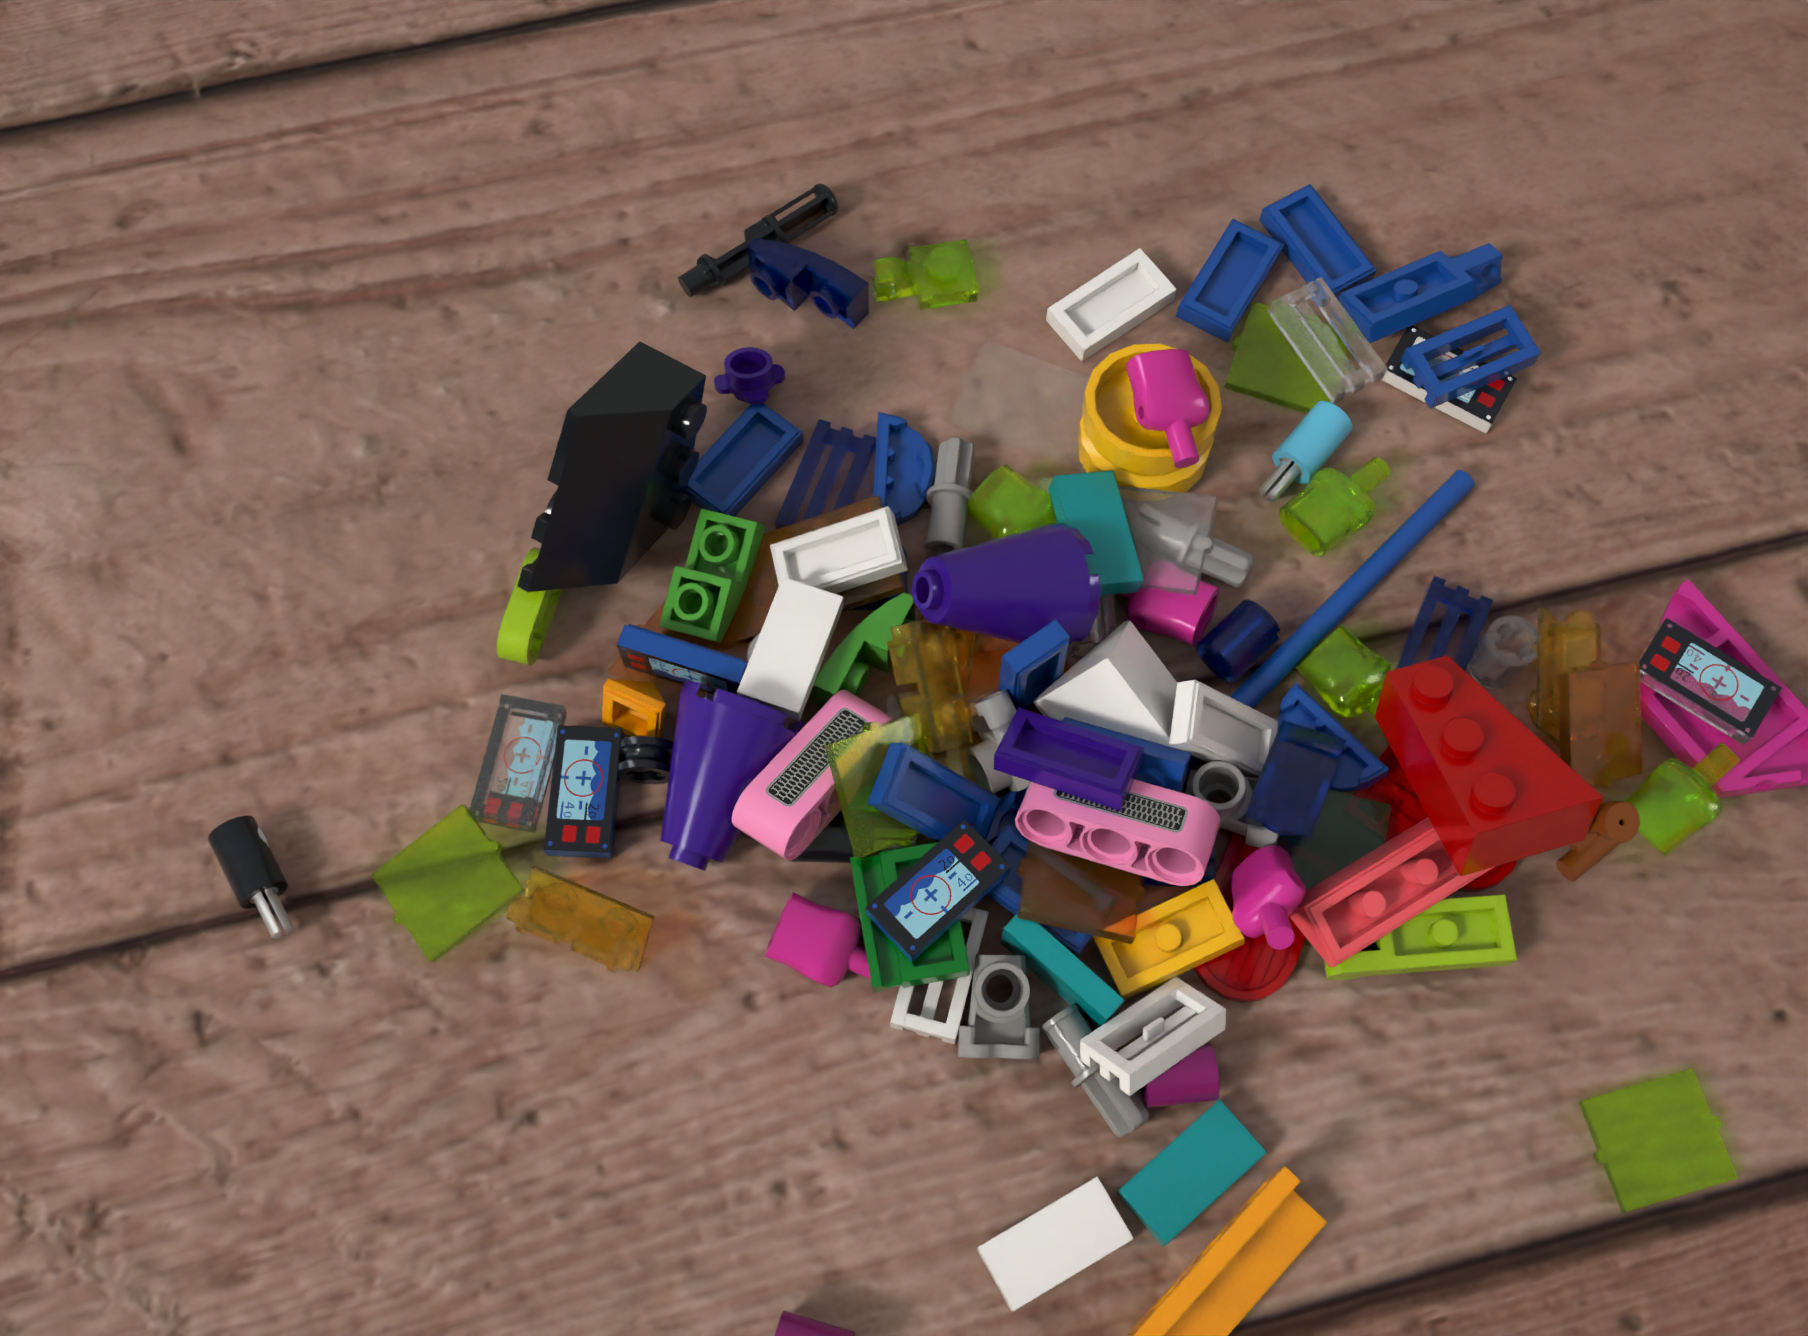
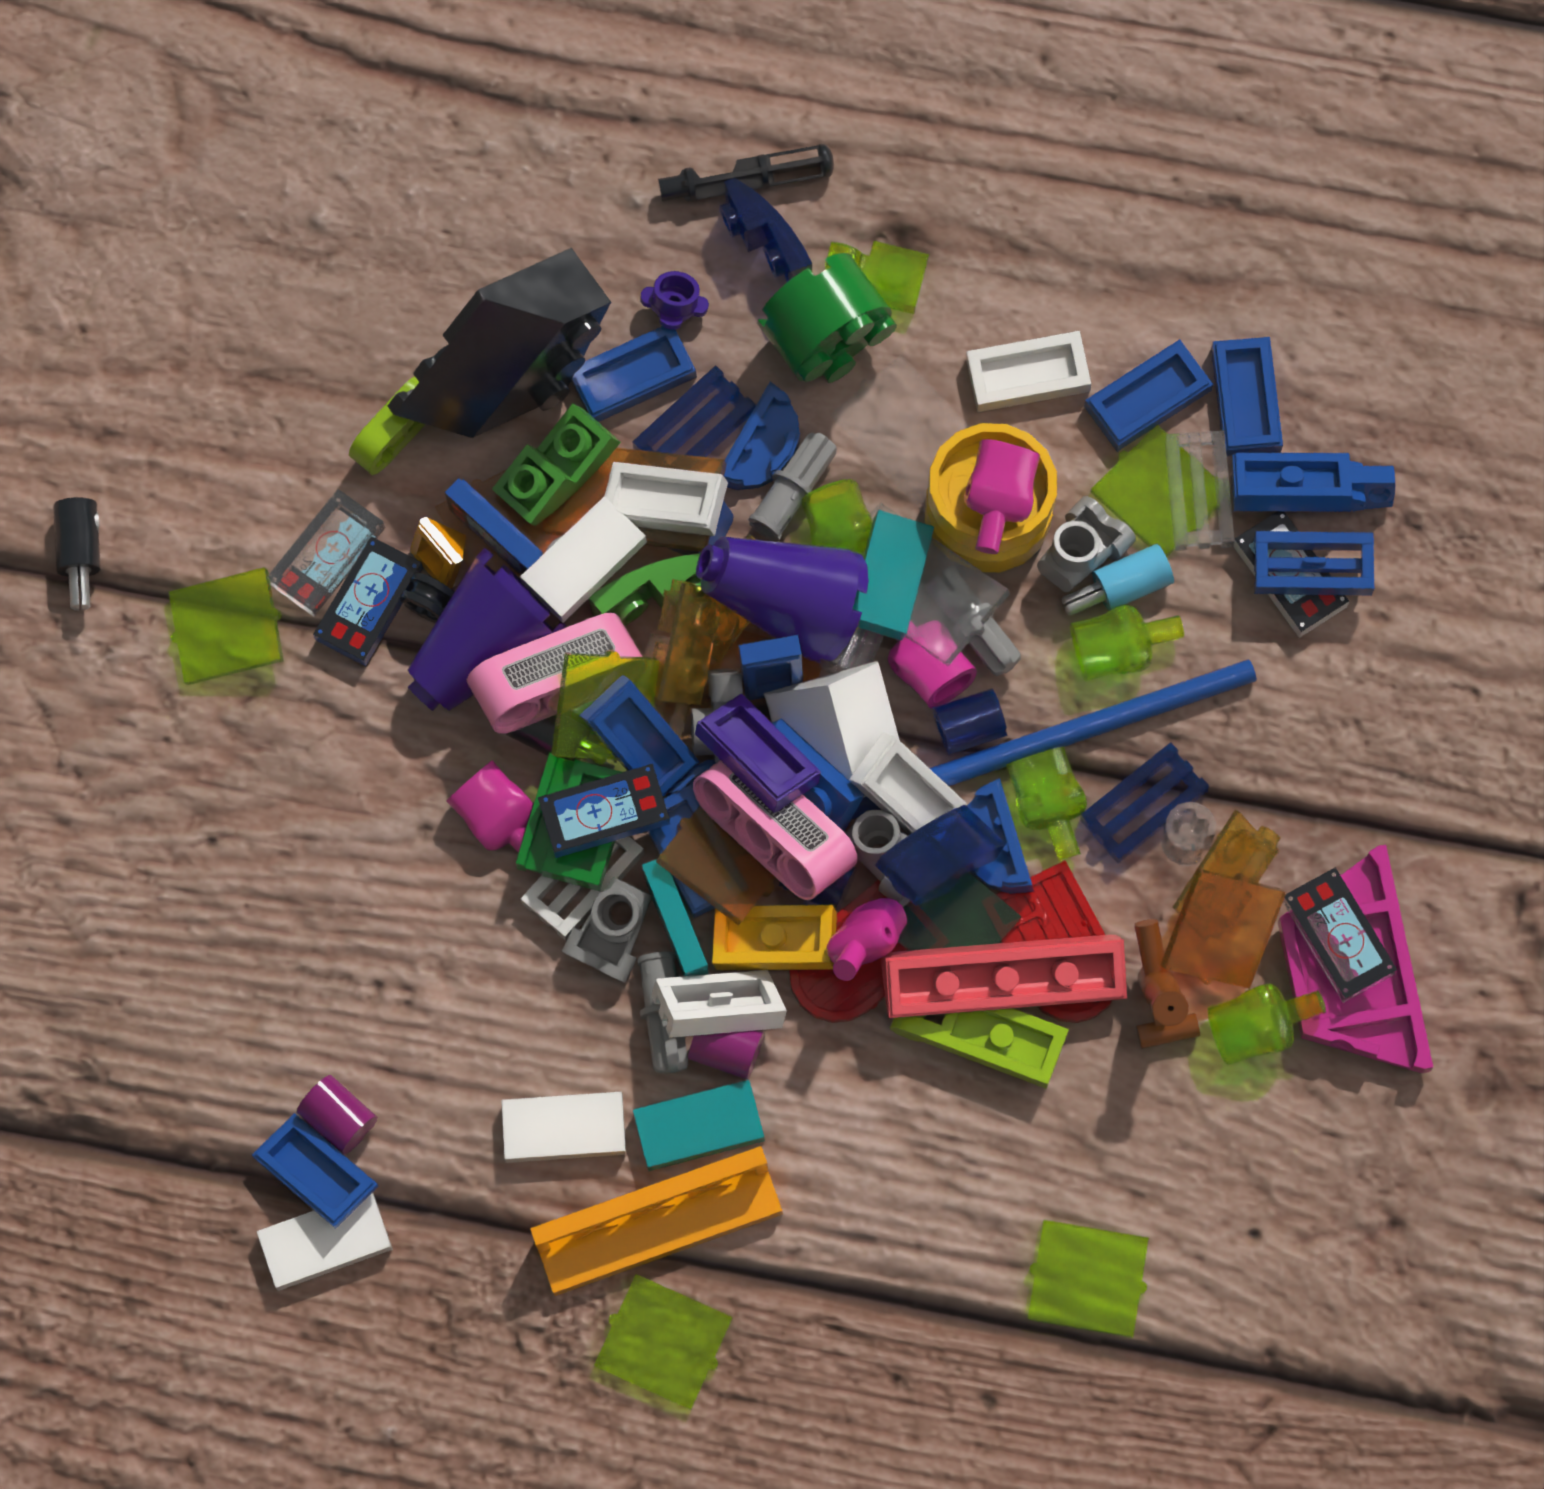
camera: 30 degrees right, 5 degrees up
clear yellow hinge [506,865,655,973] -> none
red wedge [1375,655,1604,877] -> none
none -> green brick [757,253,897,383]
none -> light grey plate [1037,496,1136,592]

